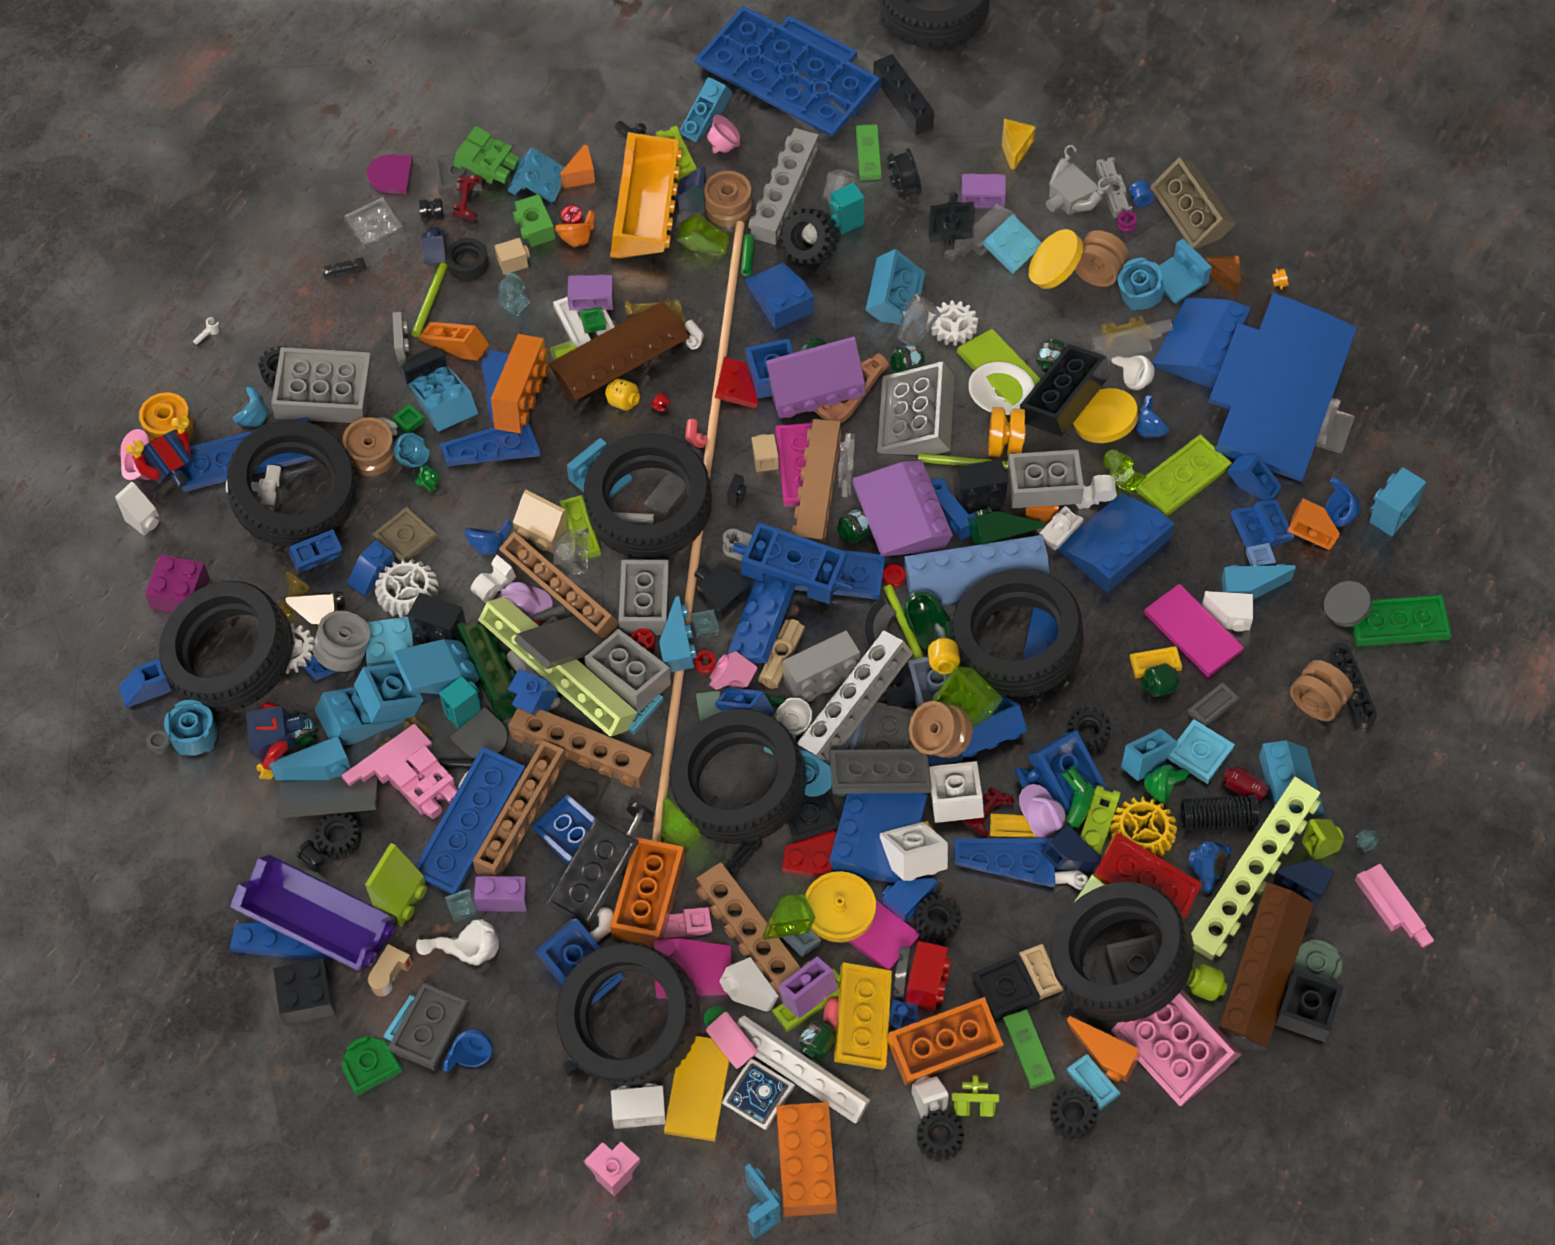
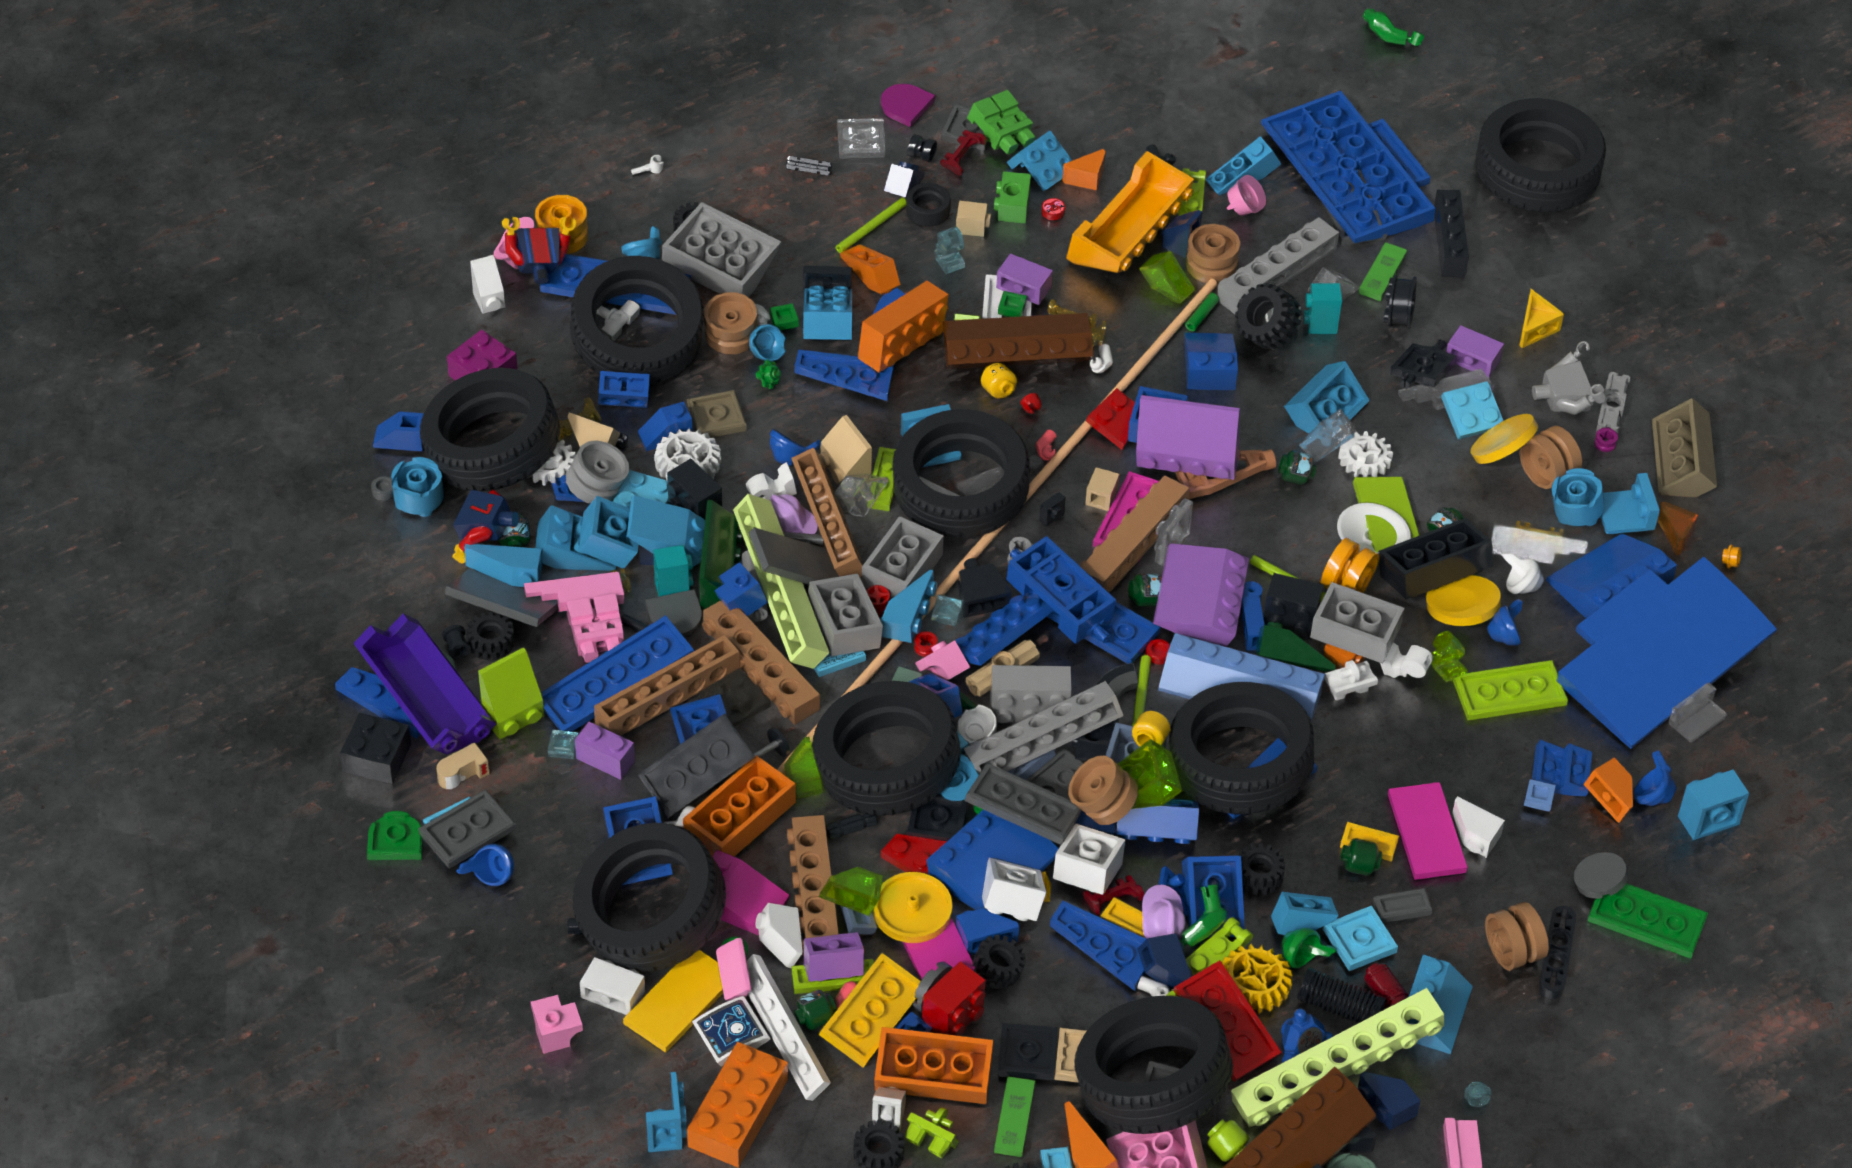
camera: 25 degrees right, 10 degrees down
light grey plate [393,312,410,362] -> none
white hair [416,919,499,966] -> none
orange hat [555,210,595,247] -> none
bright pink slope [664,907,712,939] -> none
light grey slope [877,361,955,455] -> none
dark green hair [903,590,952,649] -> none
blue slope [1057,493,1175,593] -> none
blue wheel [1129,180,1155,207] -> none
dark azure slope [1222,564,1295,600] -> none
blue slope [1227,454,1282,501] -> none
lime slope [1302,819,1344,861] -> none

